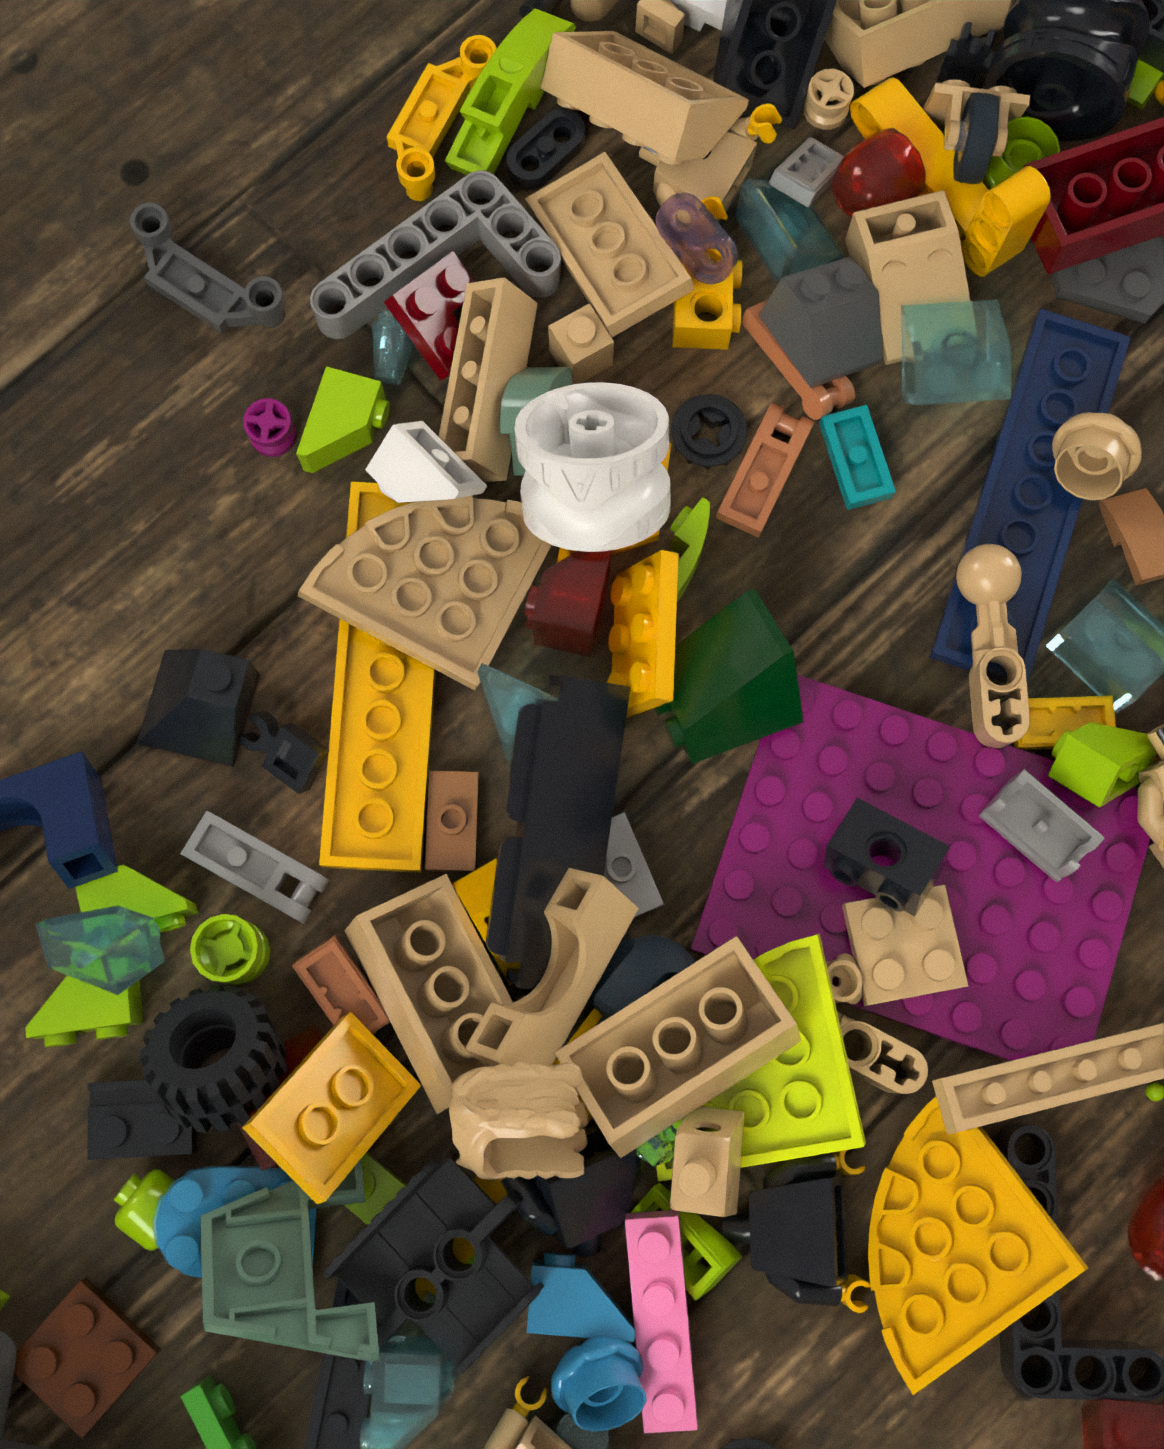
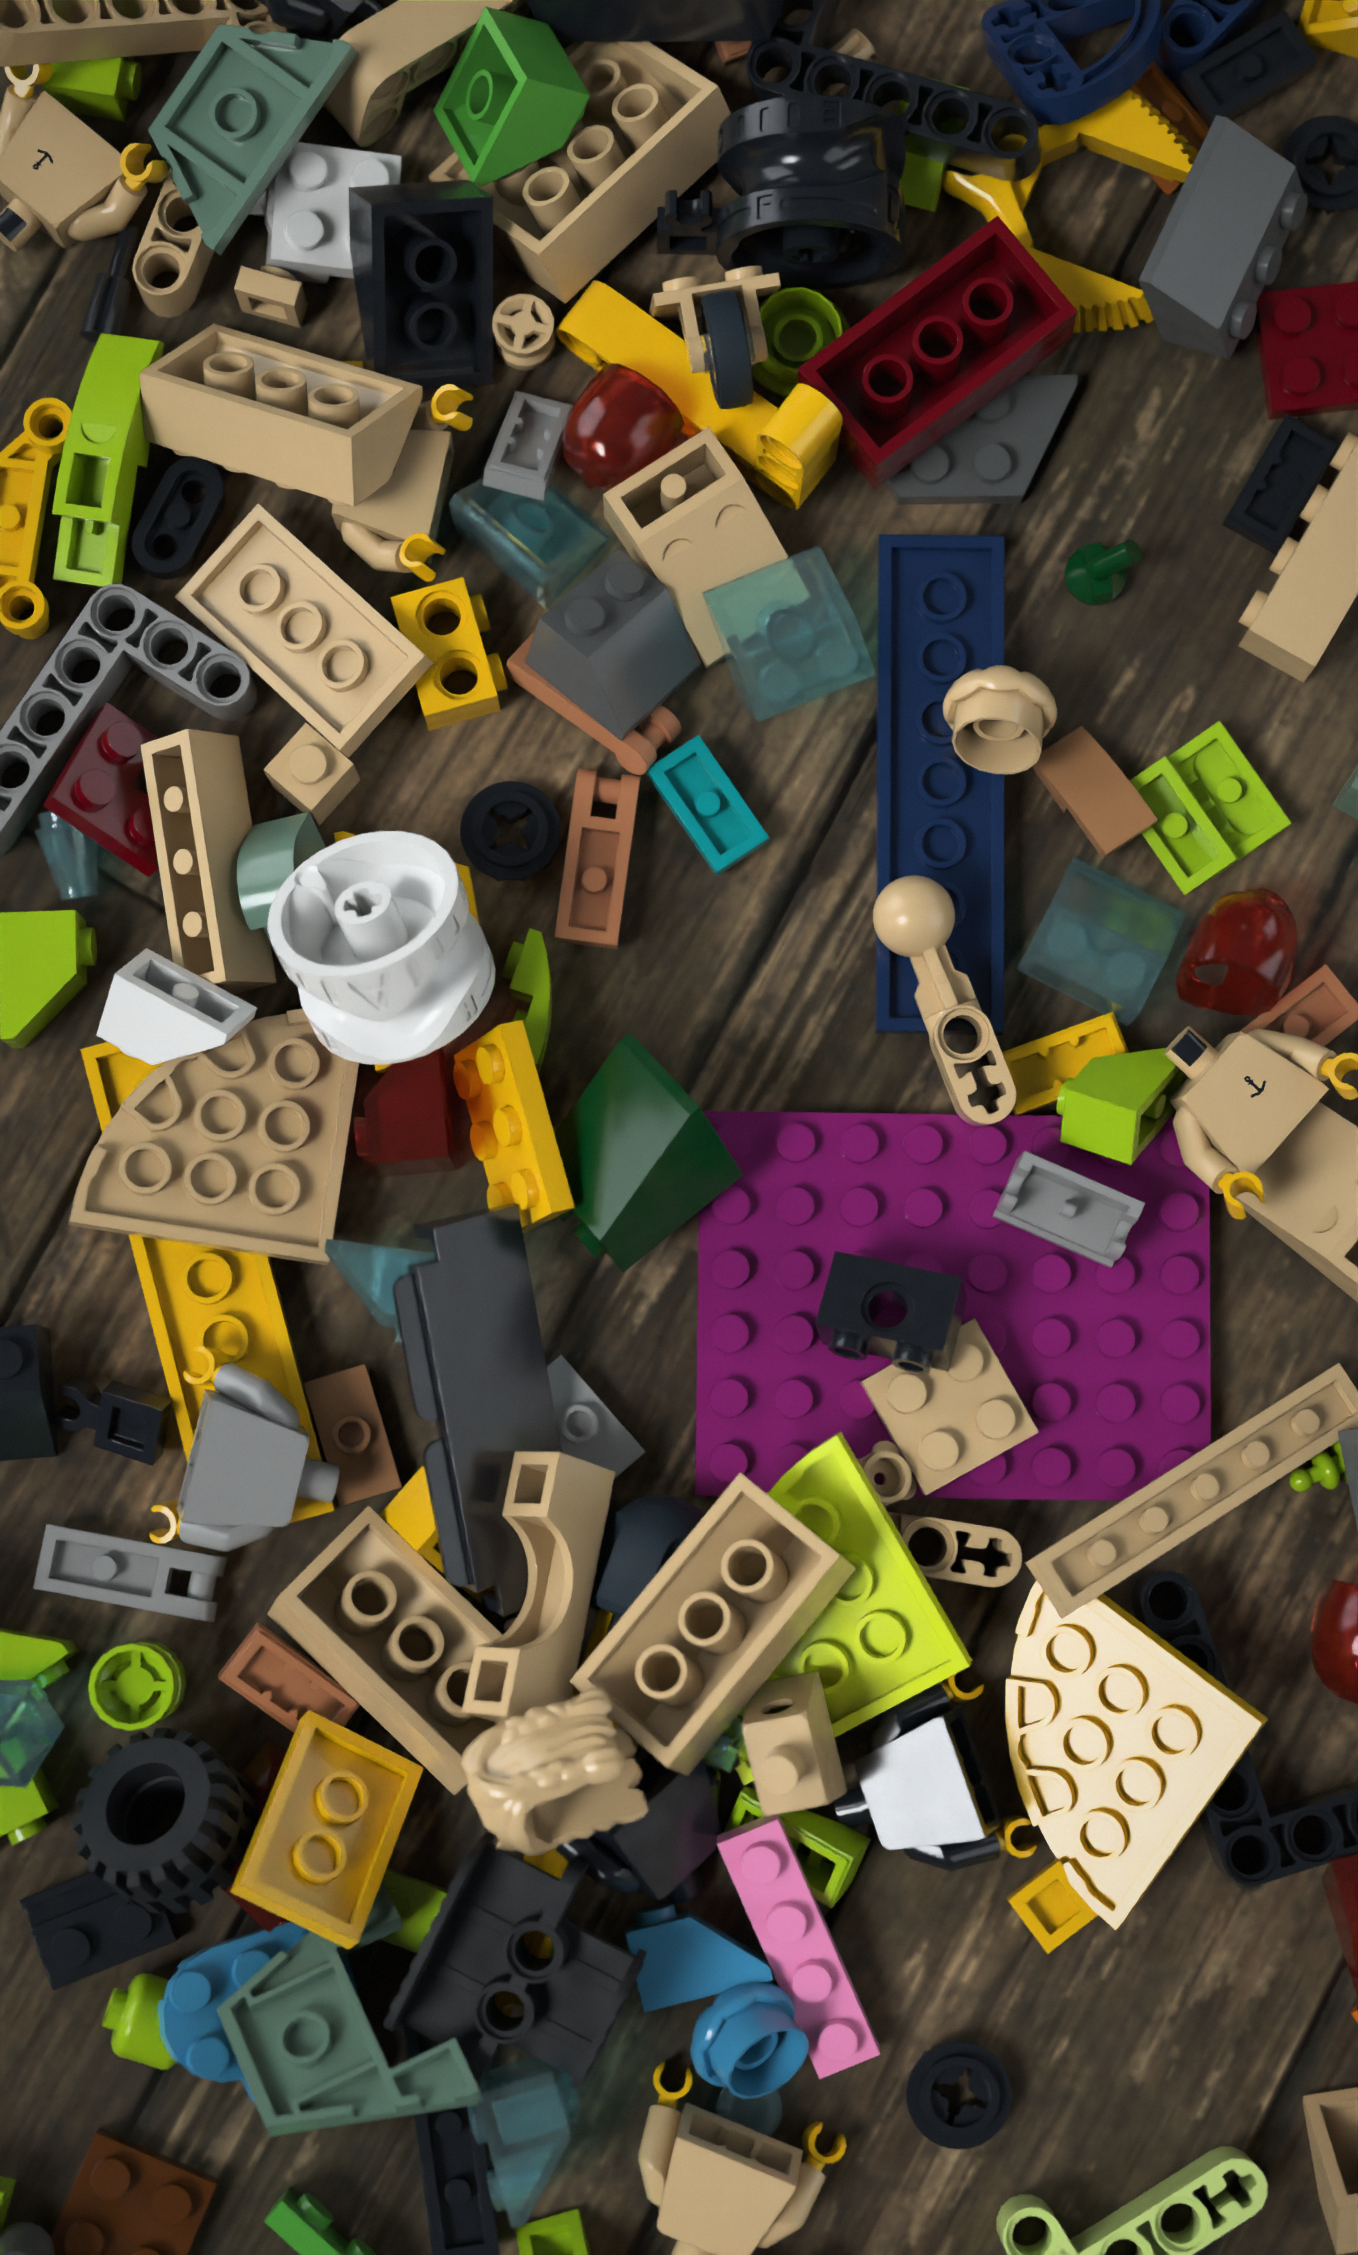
camera: 20 degrees left, 5 degrees up
plate [656,192,738,284] -> none
none -> light grey torso [149,1346,339,1552]
none -> yellow plate [1005,1858,1098,1954]

